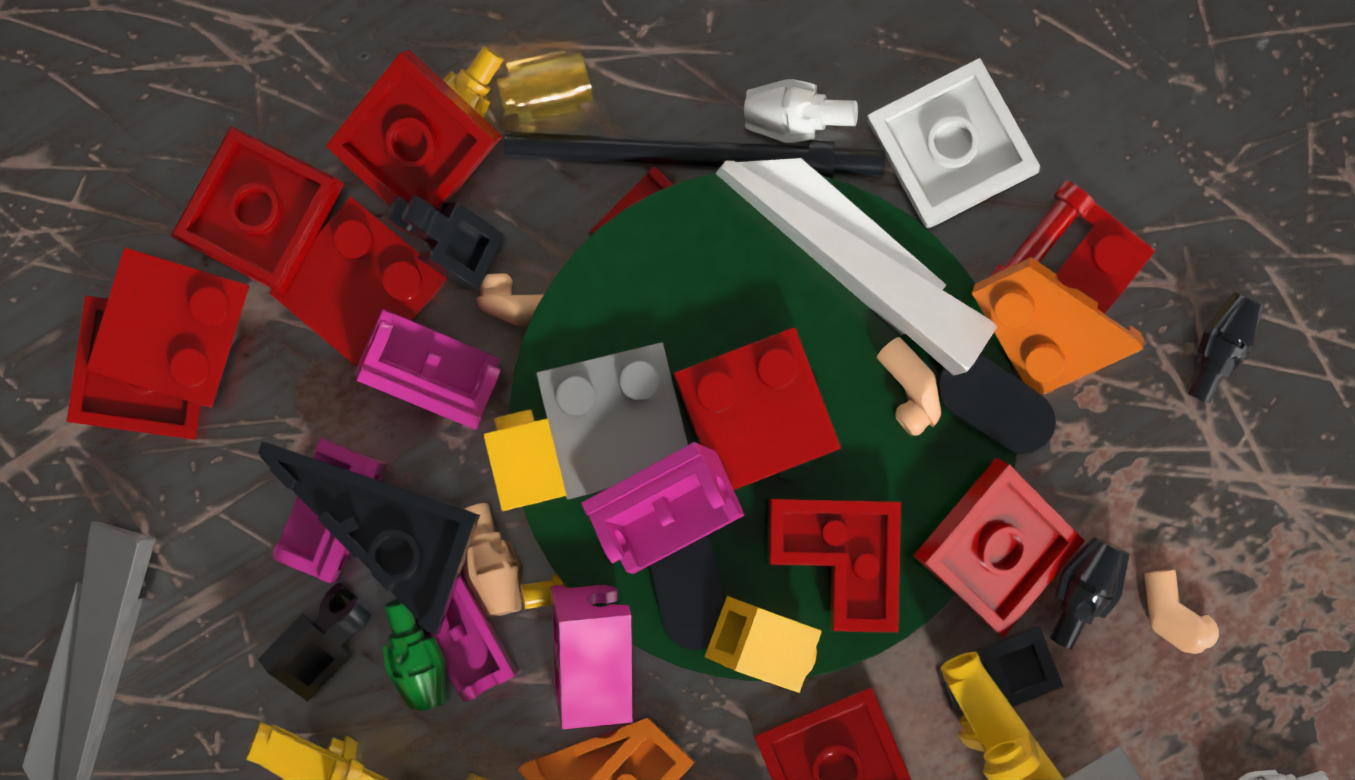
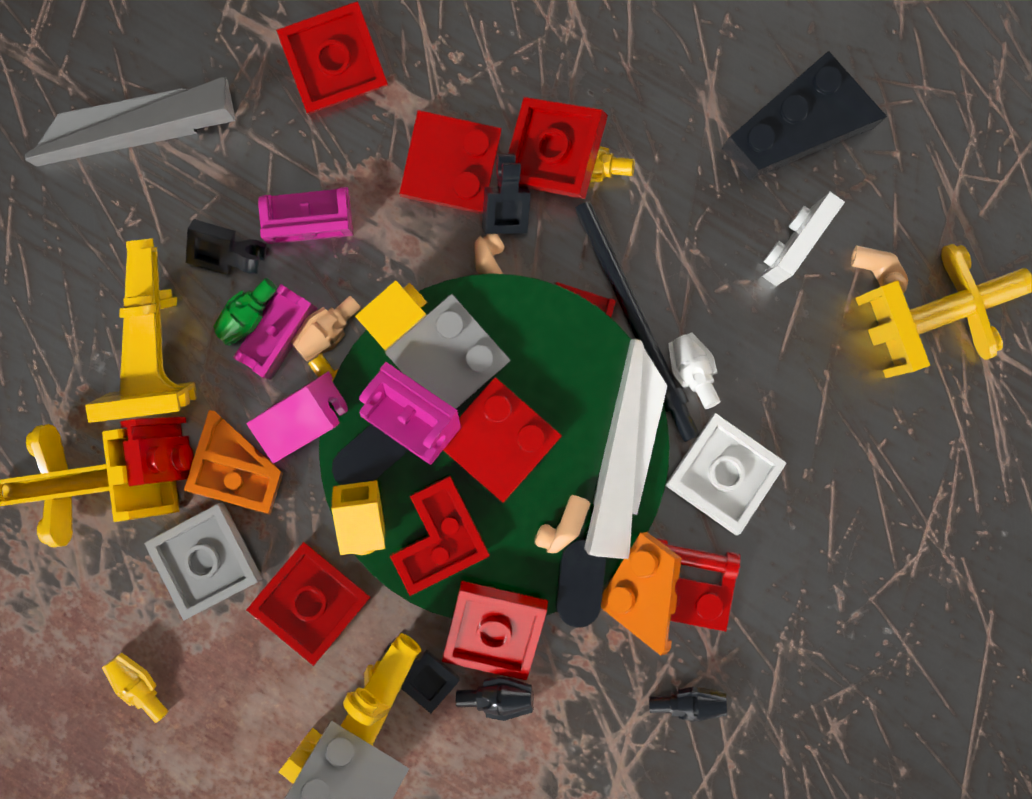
camera: 60 degrees right, 0 degrees up
red plate [86,247,250,408] -> none
red plate [170,126,344,296] -> none
black wing [258,441,480,635] -> none
dark pink hinge [354,308,500,430] -> none
clear yellow brick [496,49,593,125] -> none
light nougat arm [1144,569,1219,654] -> none

